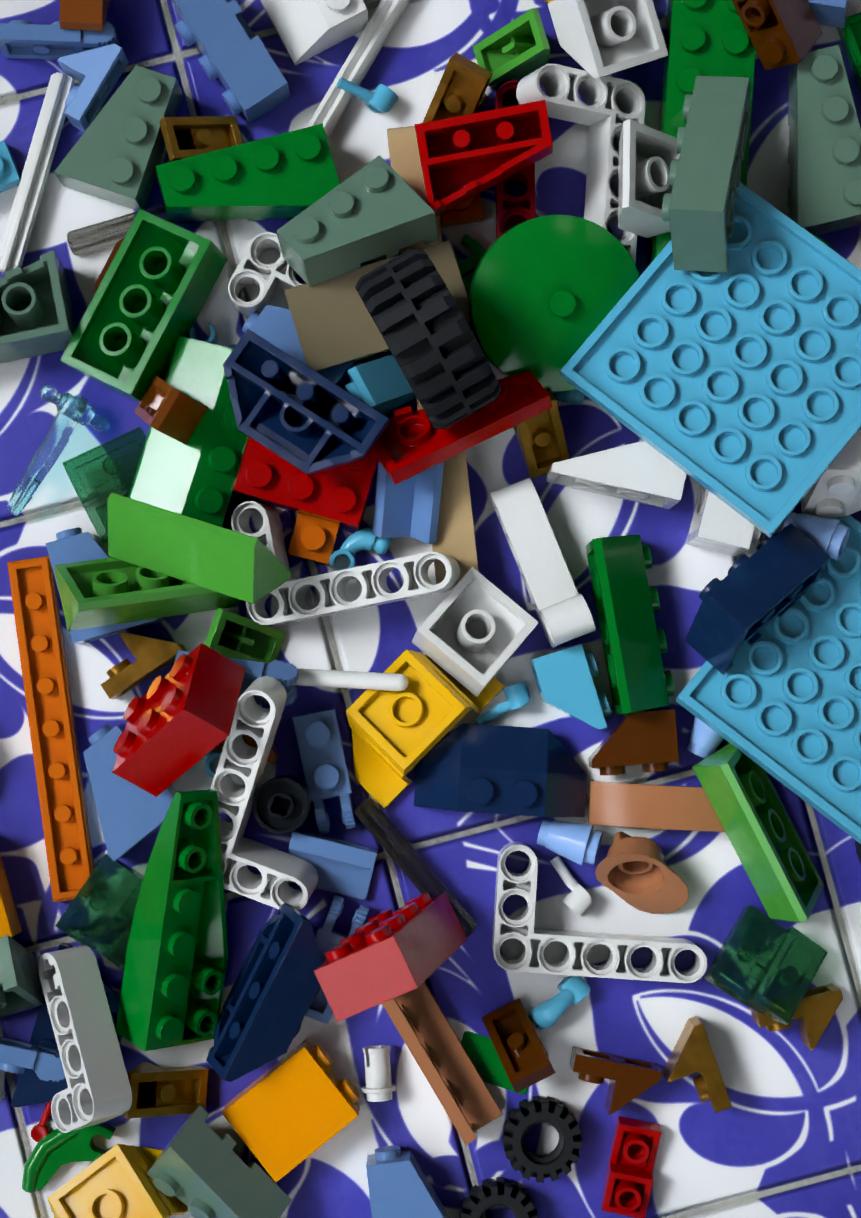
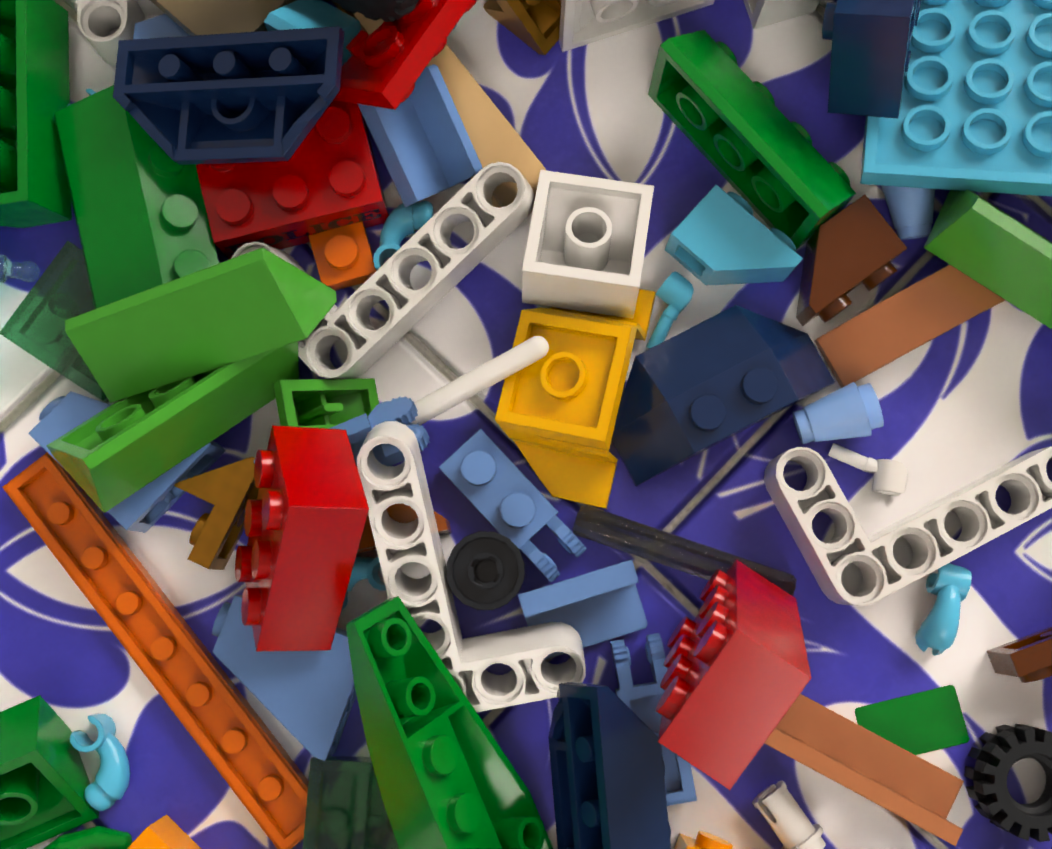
camera: 30 degrees left, 5 degrees down
dark orange slope [134,375,209,445] -> none
reddish brown slope [481,998,556,1093] -> none
white beam [489,478,596,648] -> none
nougat piece [595,831,689,914] -> none

